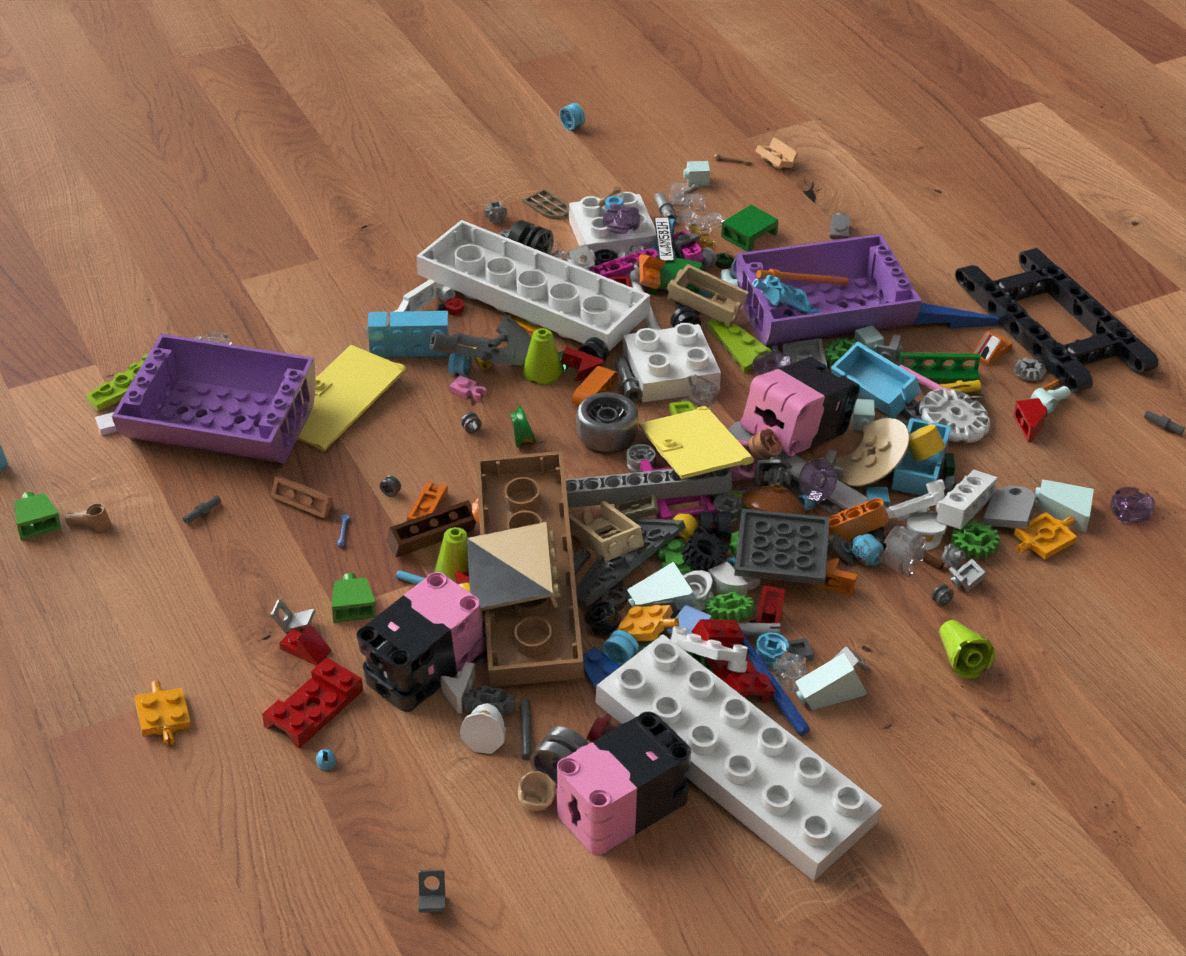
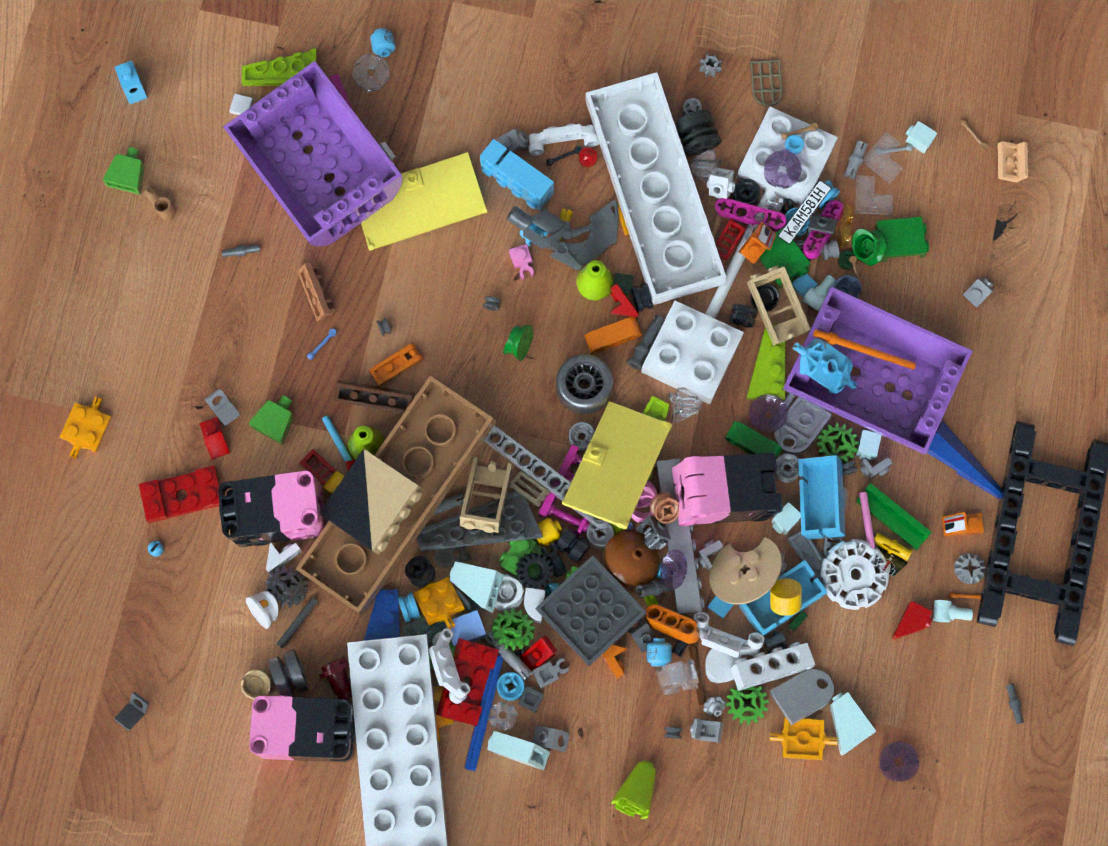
camera: 40 degrees right, 35 degrees up
none -> medium azure head [370,28,396,57]
none -> light grey plate [533,658,569,688]
none -> dark grey pin [636,579,674,598]
none -> green hat [852,229,888,266]

